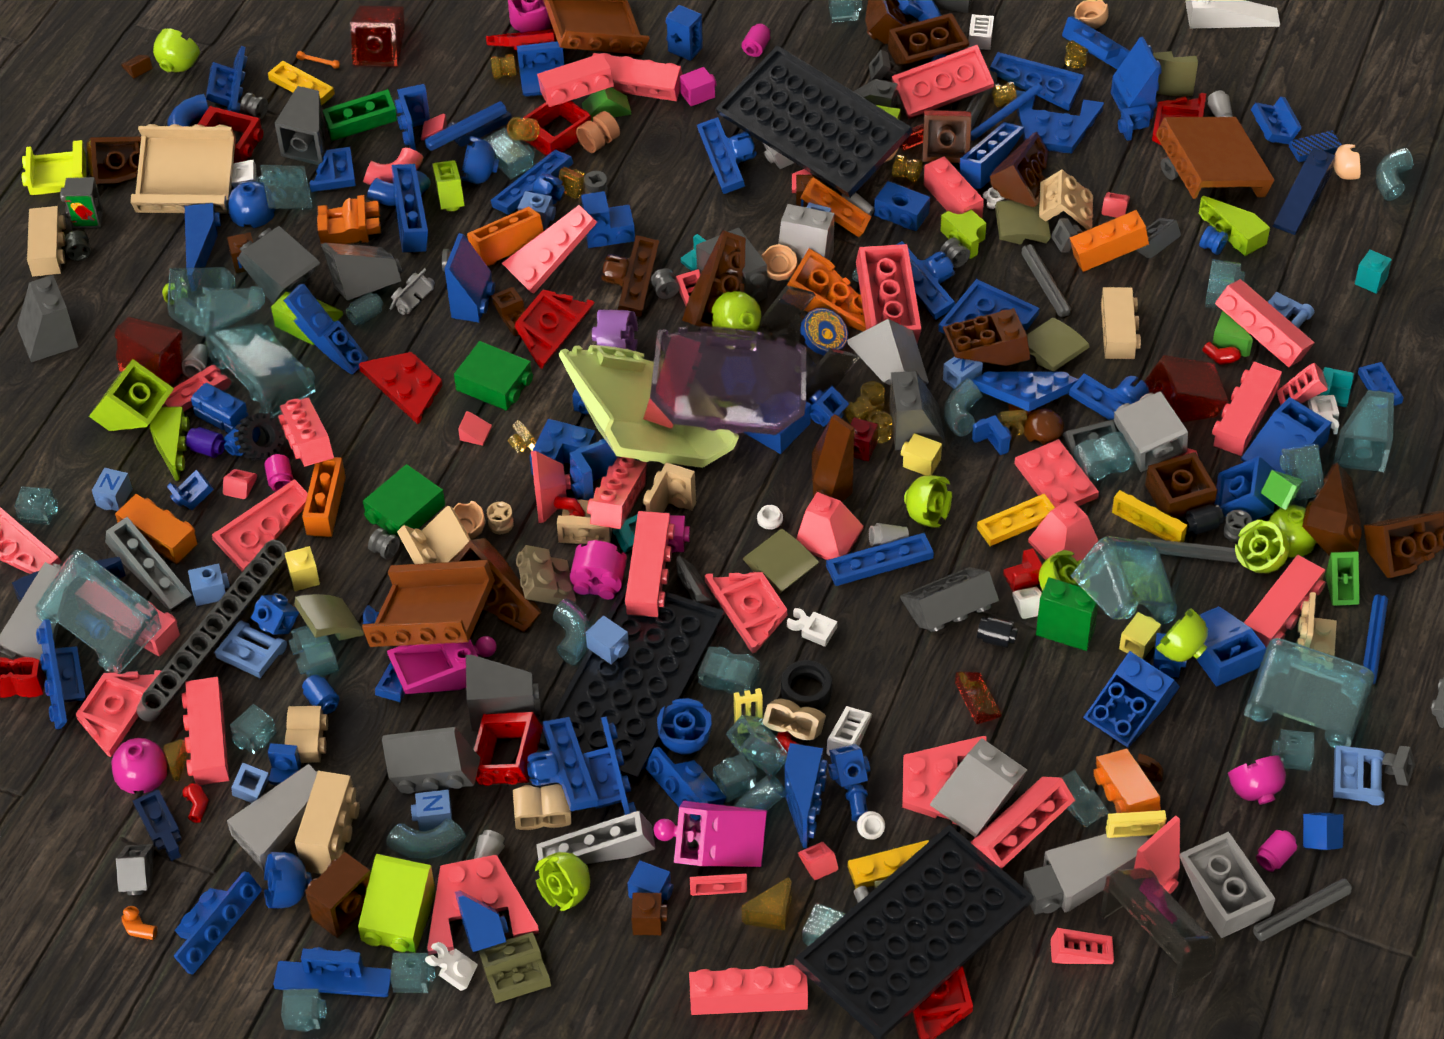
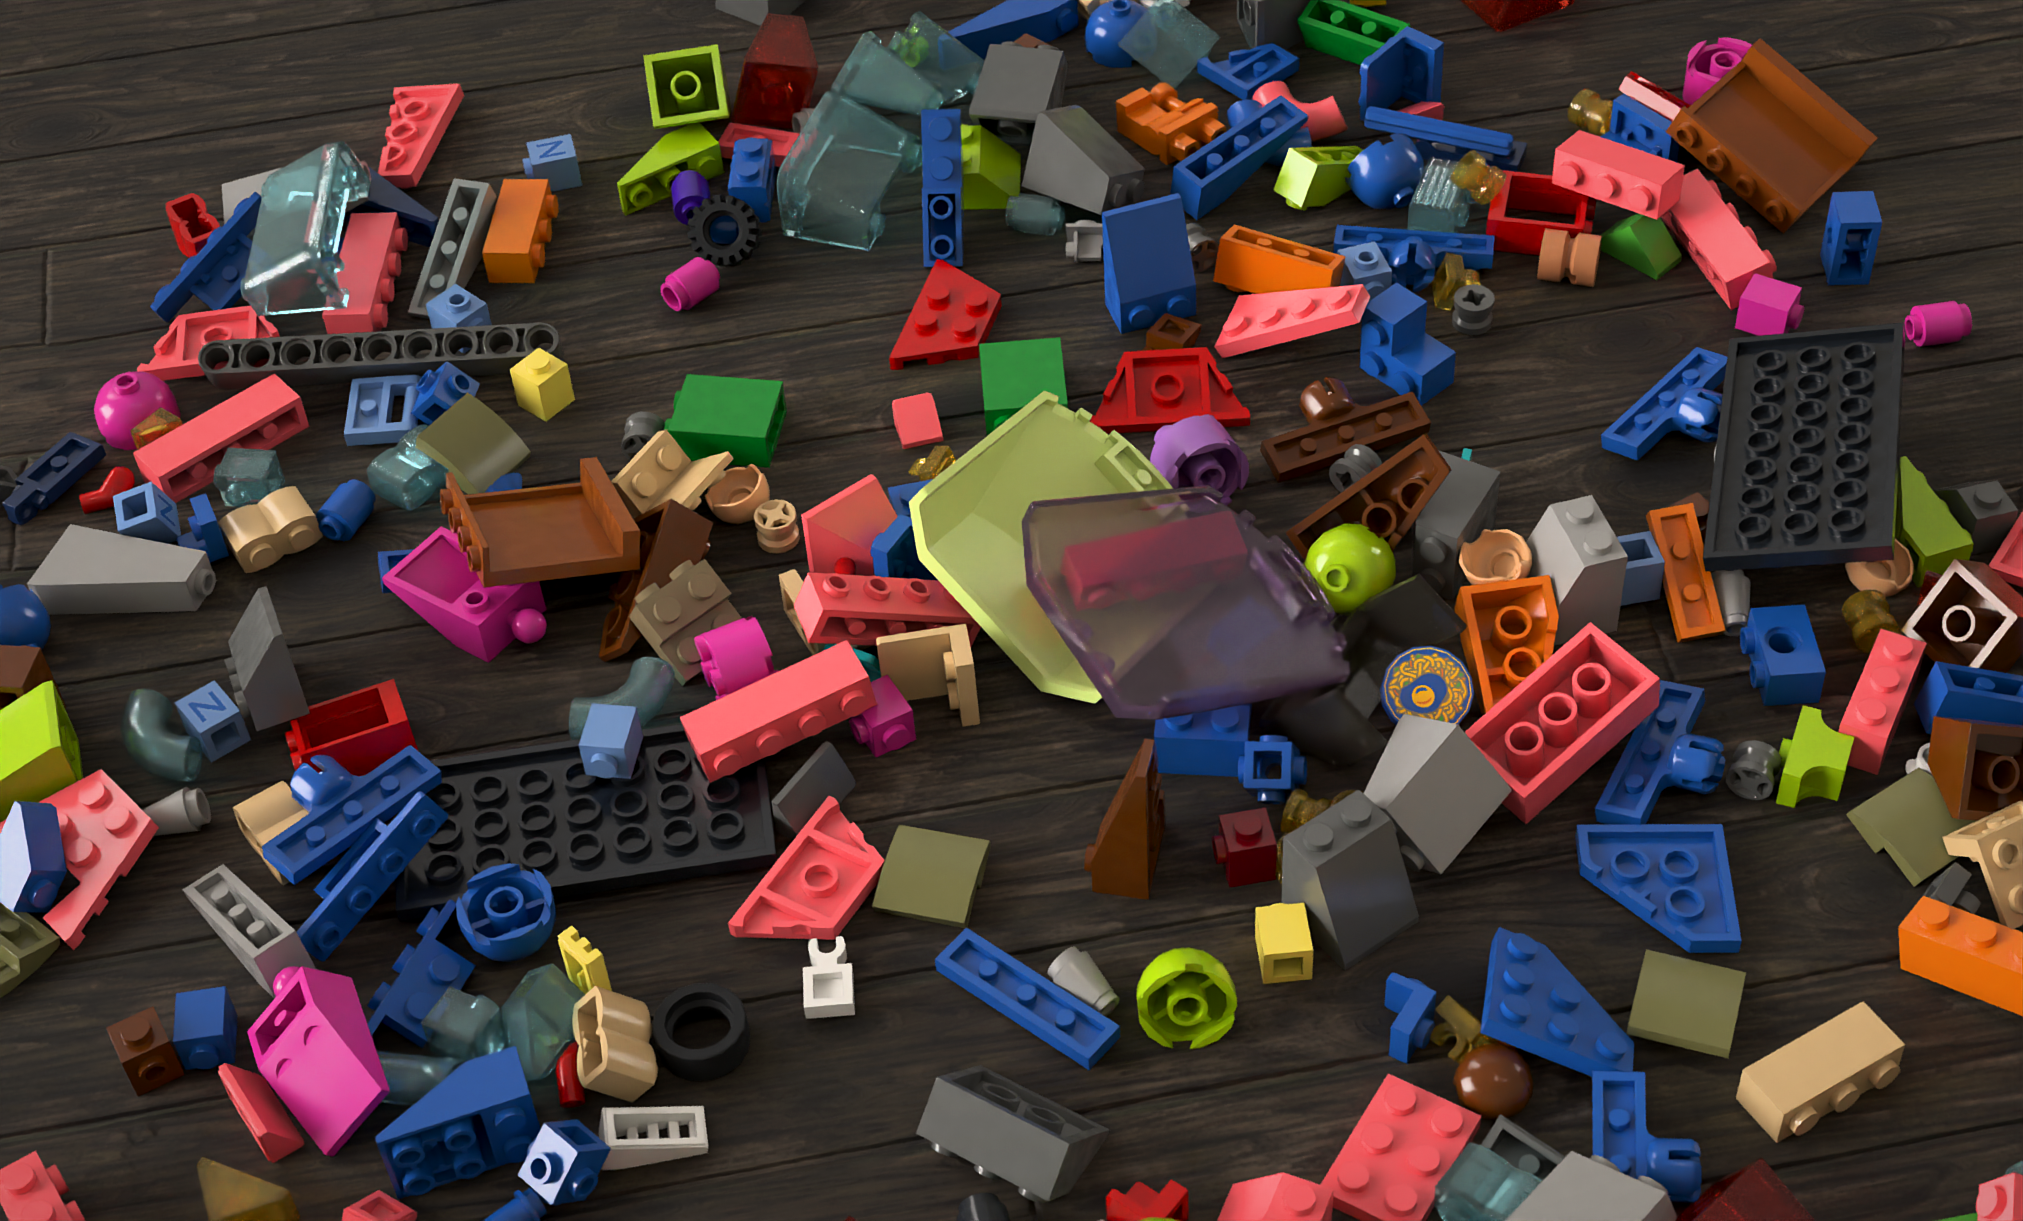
camera: 60 degrees right, 5 degrees down
clear light blue brick [14,486,58,525] -> none
blue bracket [167,470,214,510] -> none
coral wing [212,479,308,572] -> none
coral slope [223,469,257,499] -> none
coral brick [278,397,334,467] -> none
tan brick [295,771,360,874] -> none
orange brick [302,457,346,537] -> none
dark grey slope [466,655,541,731] -> none
lime cylinder [535,852,590,911] -> none
clear light blue brick [698,647,760,696] -> none
white plate [757,505,783,529] -> none
coral slope [796,492,863,560] -> none
reddish brown slope [943,308,1030,366] -> none
medium blue brick [943,356,983,394] -> none
clear light blue cylinder [944,378,982,436] -> none
yellow plate [977,494,1055,546] -> none
dark grey axle [1021,244,1071,318] -> none

